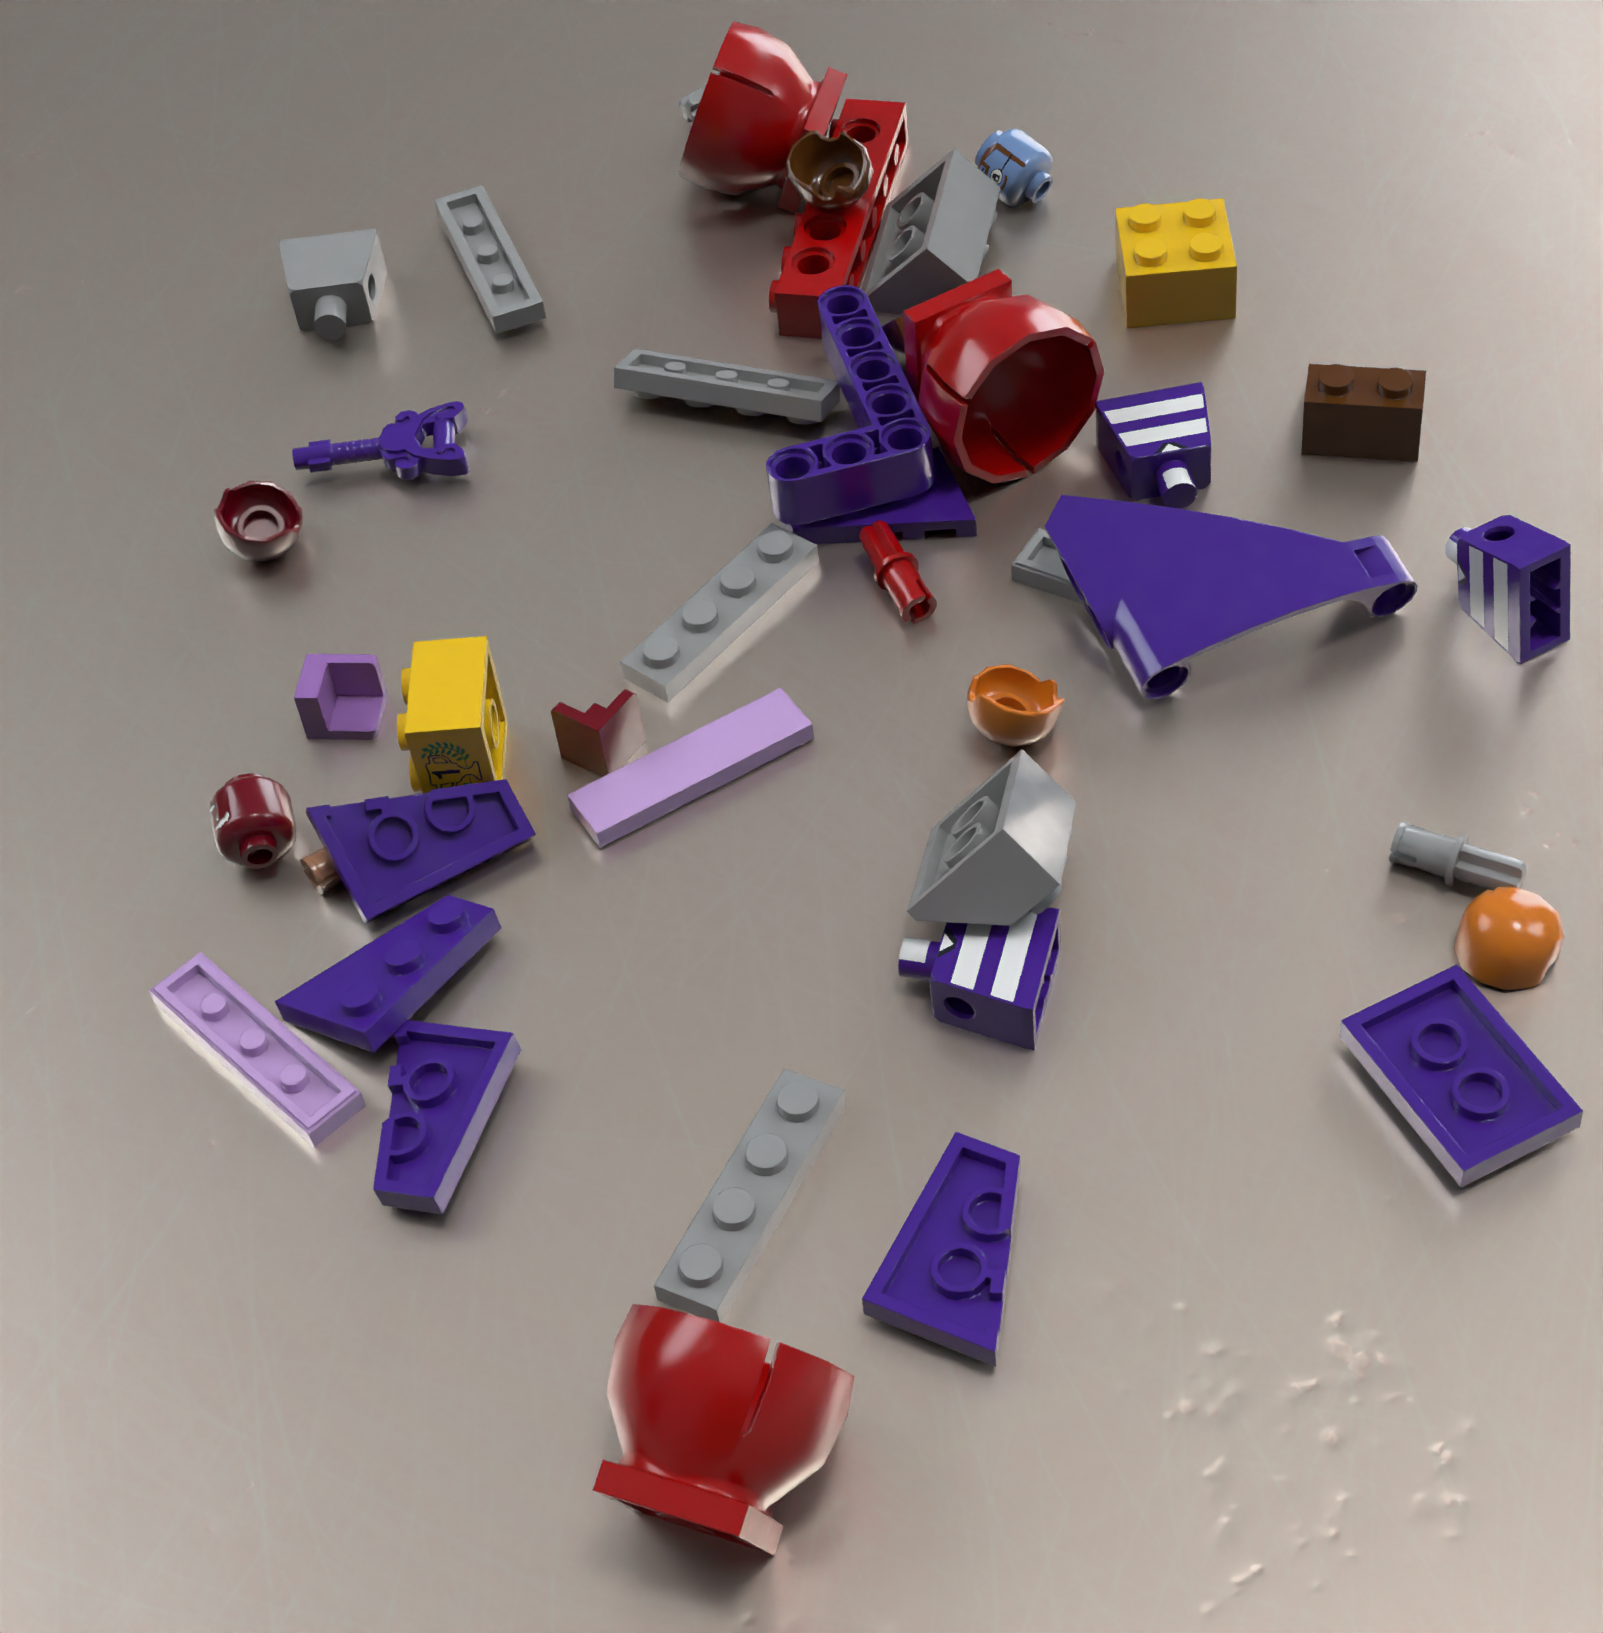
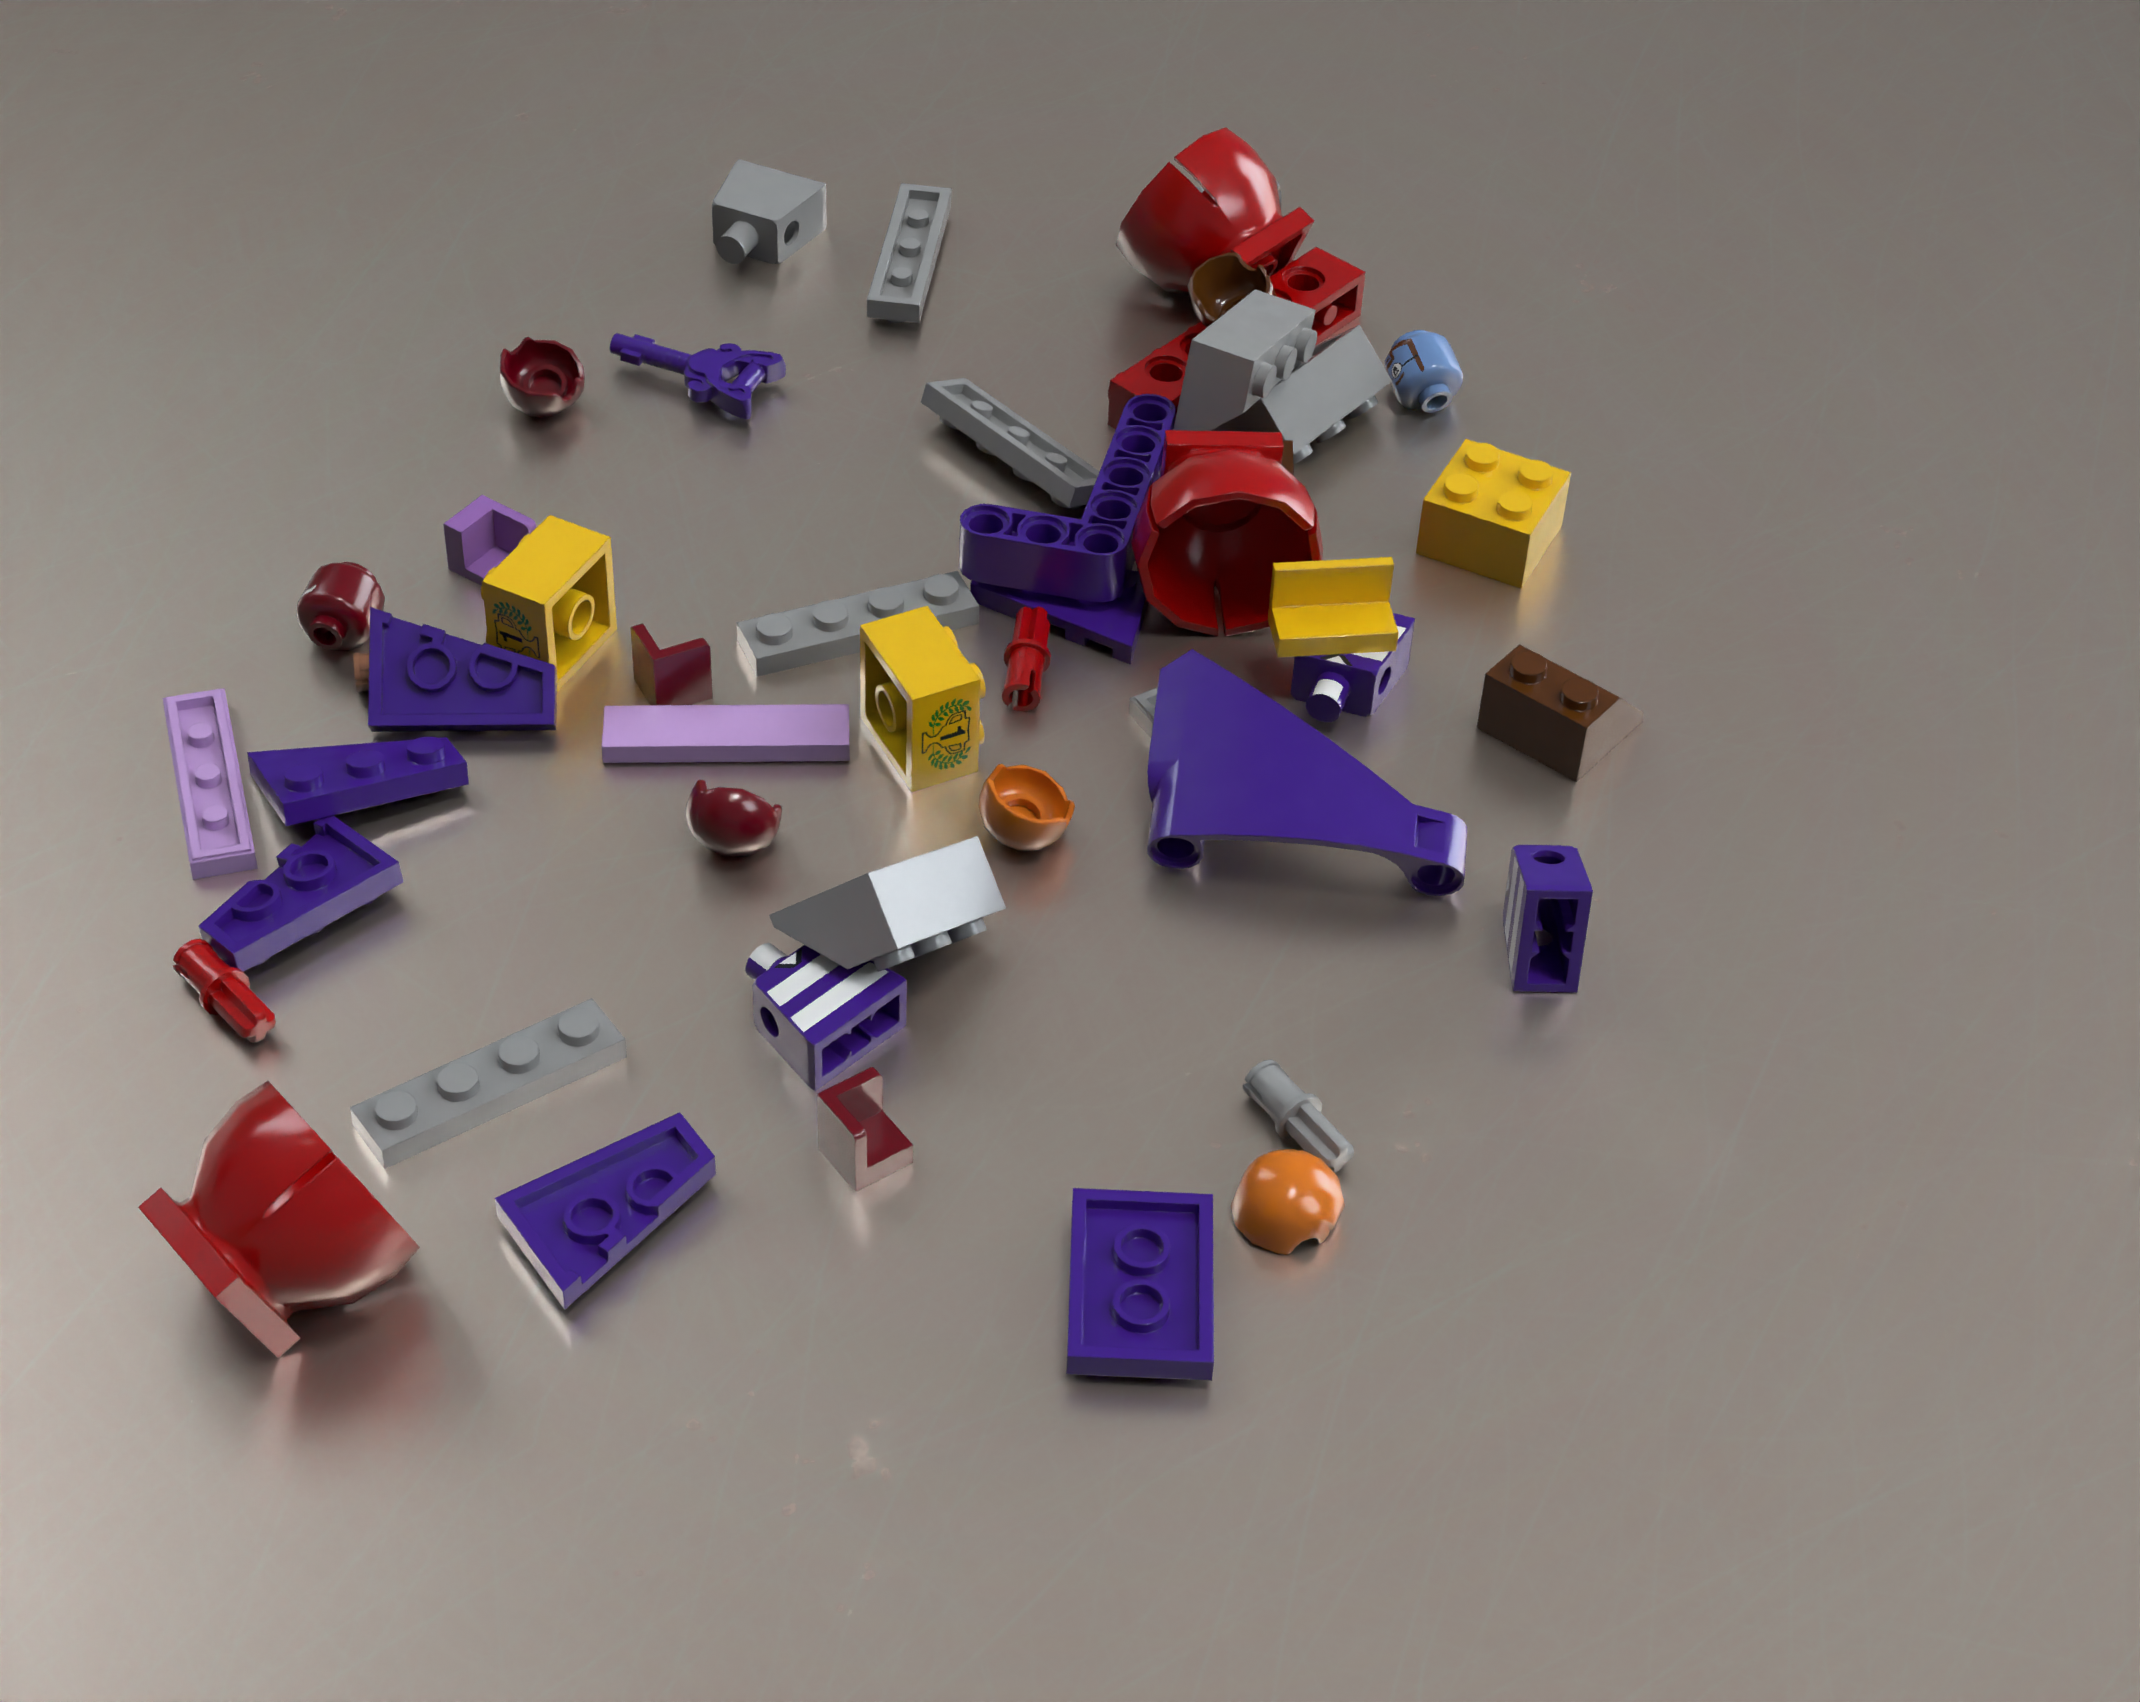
camera: 20 degrees right, 5 degrees down
none -> red axle [173,939,276,1043]
none -> dark red hair [685,780,782,857]
none -> panel [817,1067,913,1192]
none -> yellow brick [860,606,986,792]
none -> light grey slope [1173,289,1317,431]
none -> yellow panel [1268,557,1399,658]

